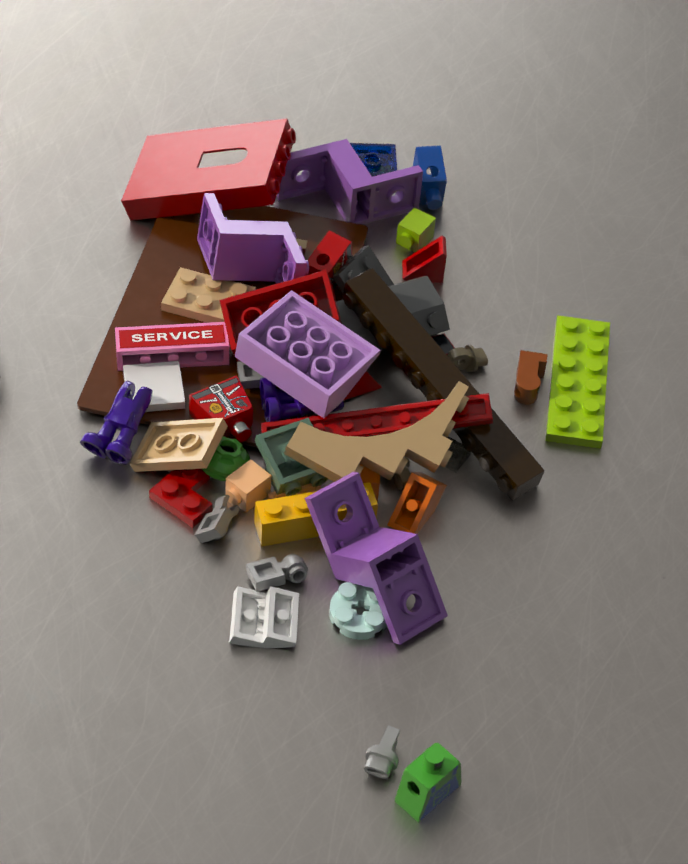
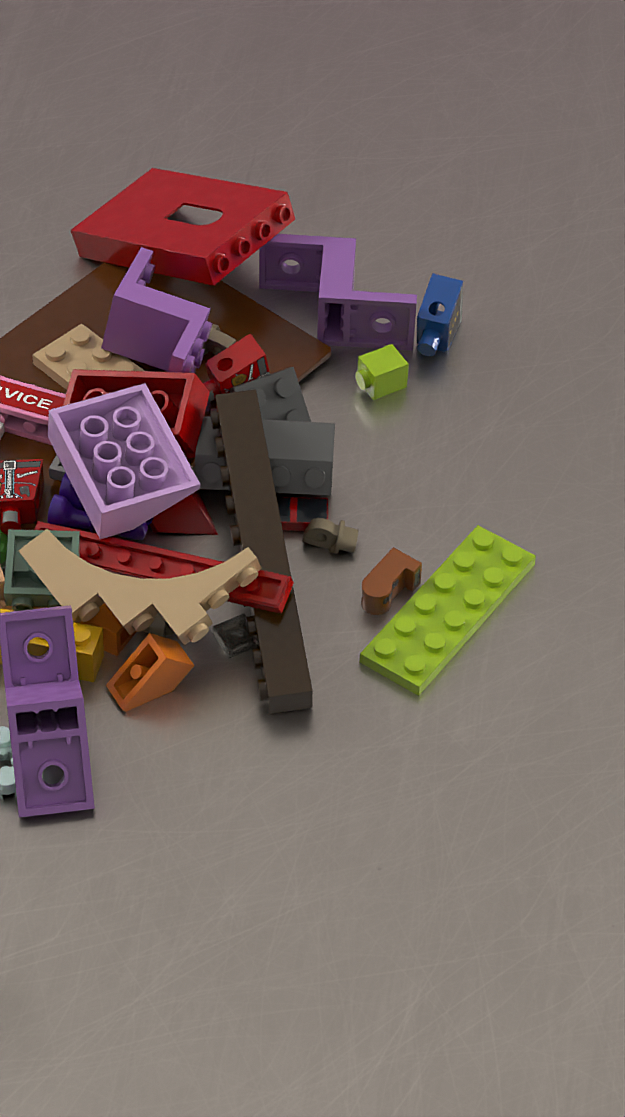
camera: 30 degrees right, 0 degrees up
clear blue tile [350,143,397,177] -> none
red slope [402,235,447,283] -> none

